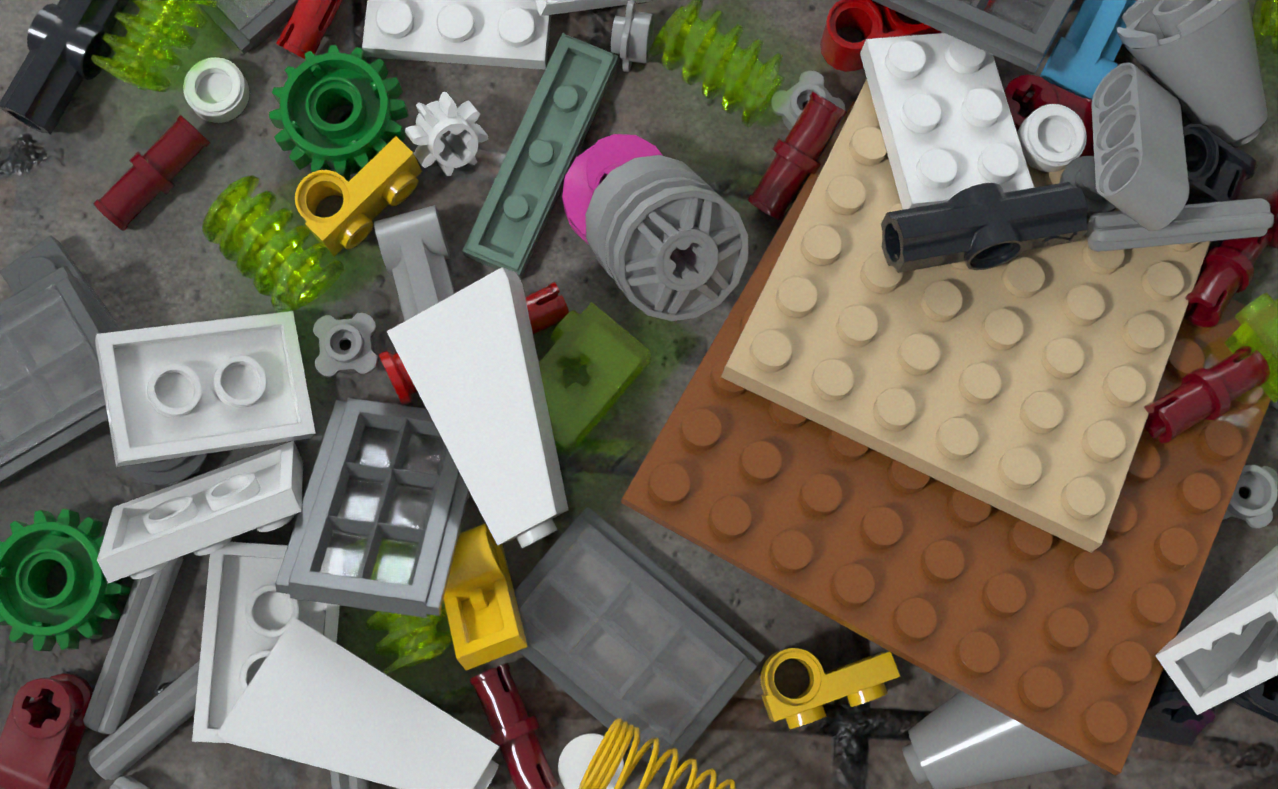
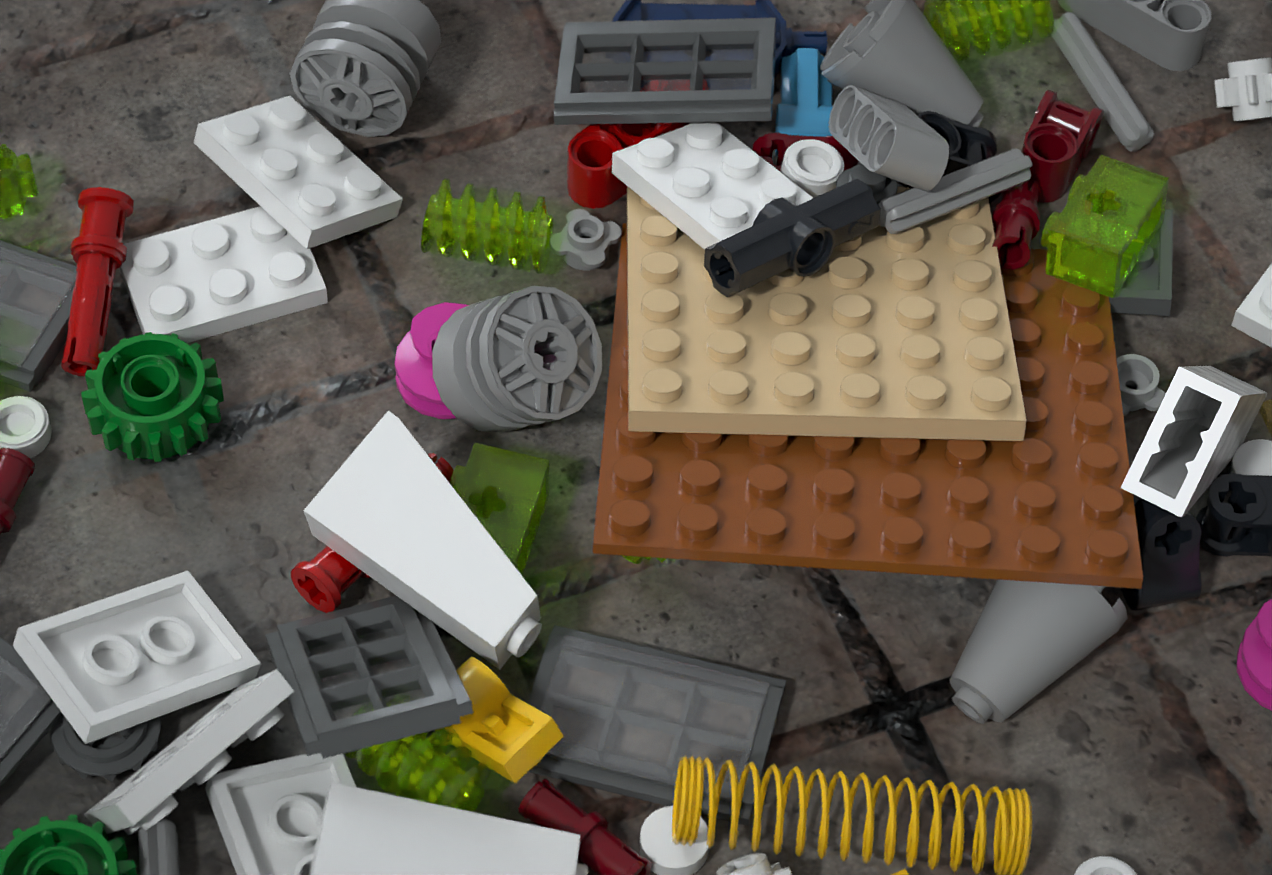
camera: 30 degrees left, 25 degrees down
clear neon green piece [202,175,344,312] -> none
yellow plate [295,136,422,257] -> none
light grey plate [313,313,378,377] -> none
light grey piece [374,205,455,321] -> none
white gear [405,92,488,176] -> none
sand green tile [462,33,619,280] -> none
light grey plate [611,0,654,72] -> none
dark red pin [747,91,847,220] -> none
yellow plate [760,648,900,729] -> none
dark red pin [1144,346,1270,444] -> none

